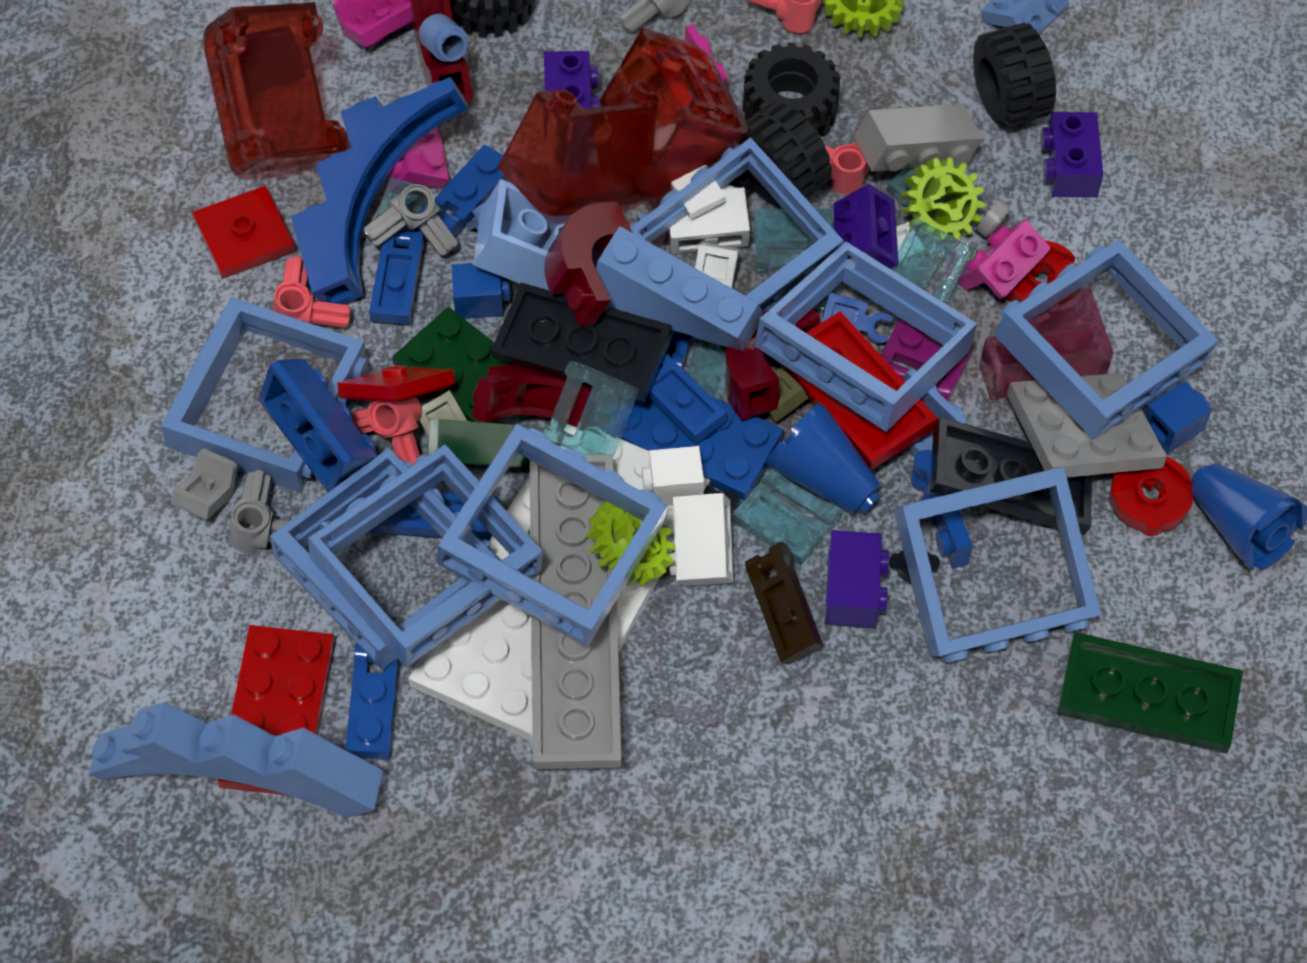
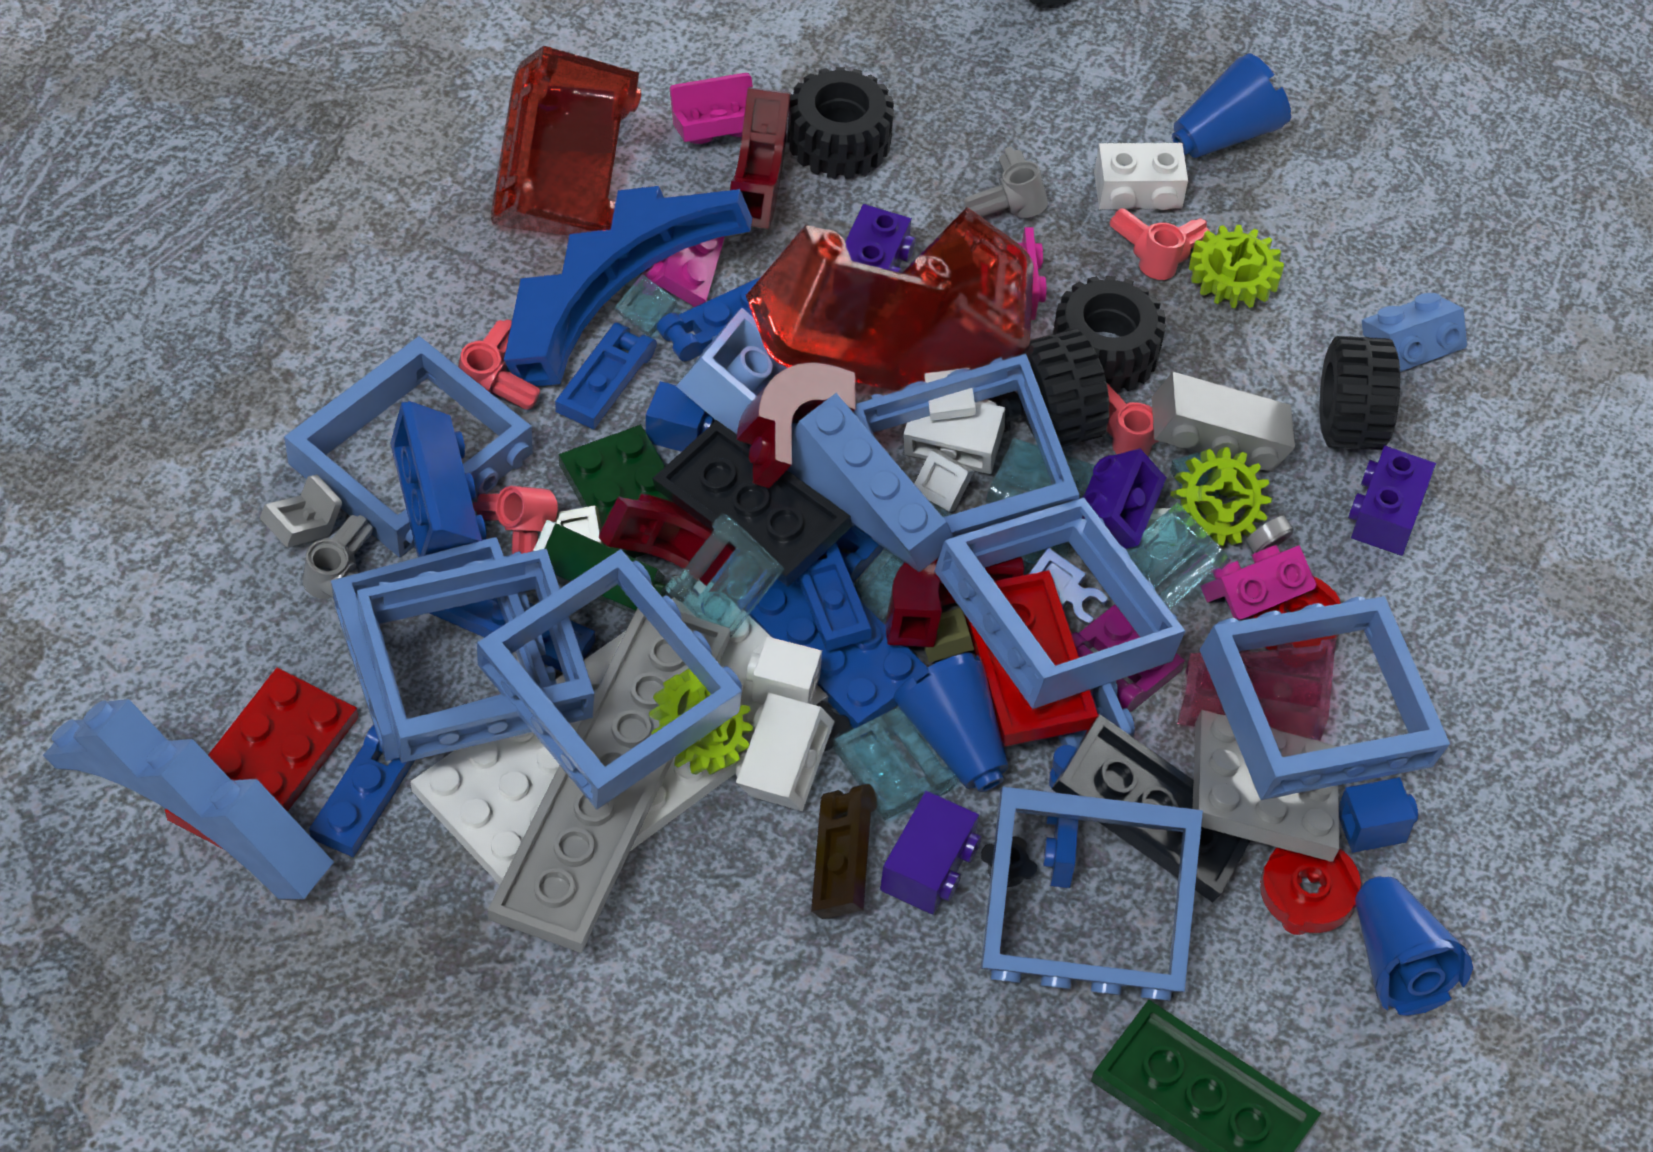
camera: 20 degrees right, 5 degrees down
red plate [192,186,295,279] -> none
red plate [337,365,455,402] -> none
light grey axle [363,184,458,256] -> none
medium blue brick [419,14,468,62] -> none

